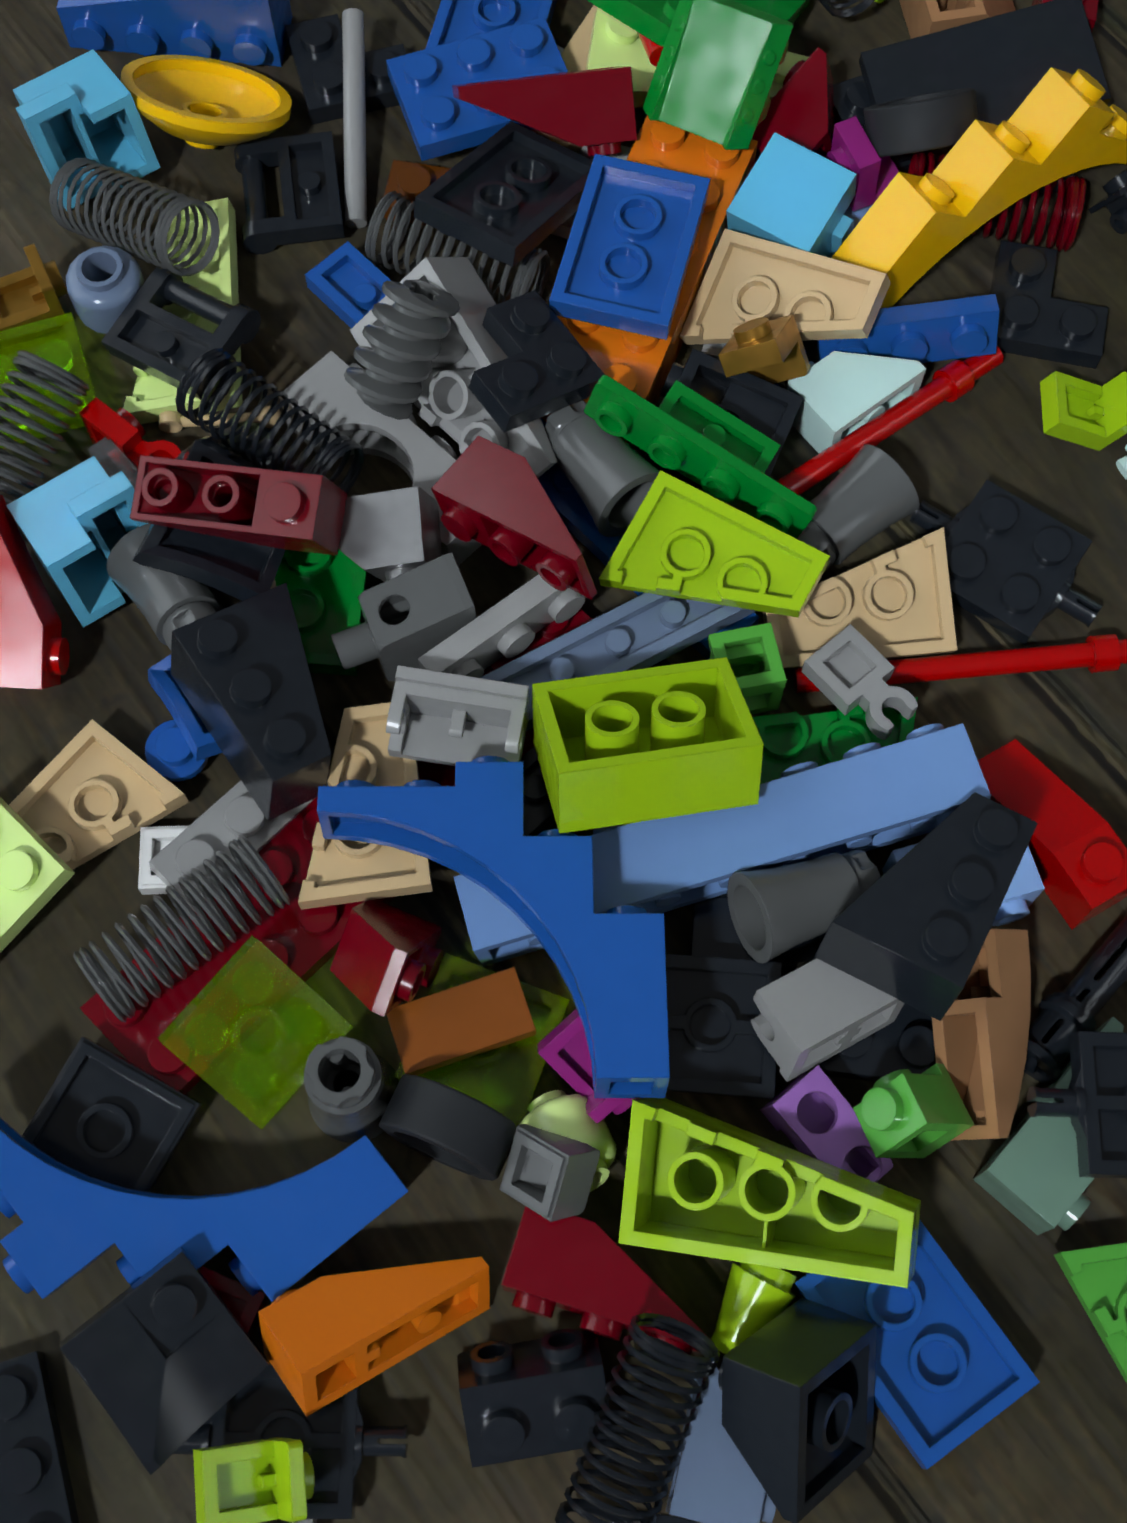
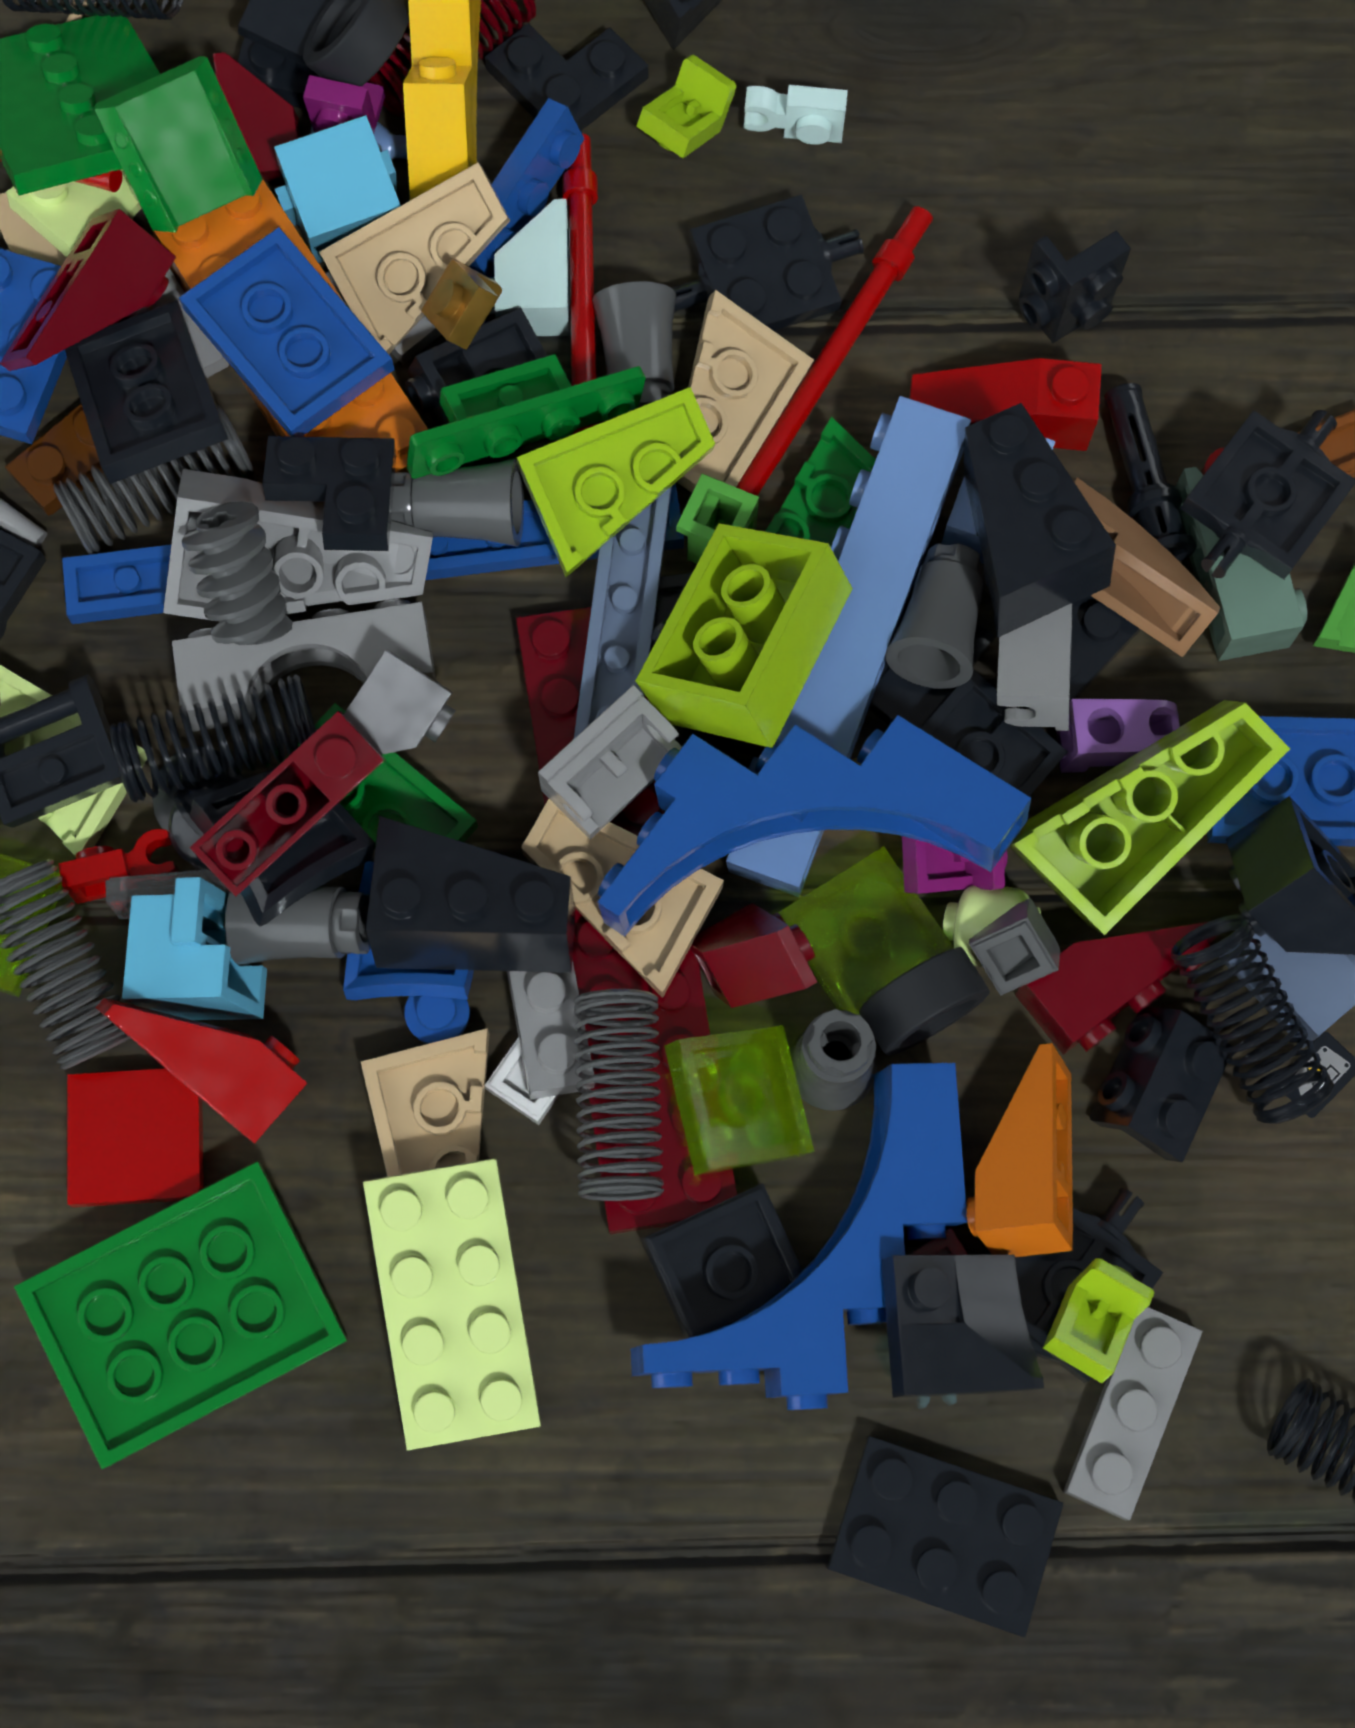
camera: 55 degrees left, 5 degrees up
tan hinge [159,406,281,433] -> none
dark grey torso [331,552,476,682] -> none
dark orange tile [387,967,536,1075] -> none
light grey plate [418,574,587,678] -> none
dark red slope [431,435,597,600] -> none
lime cone [711,1262,797,1354] -> none
light grey plate [801,624,918,740] -> none
bright green brick [853,1063,974,1158] -> none

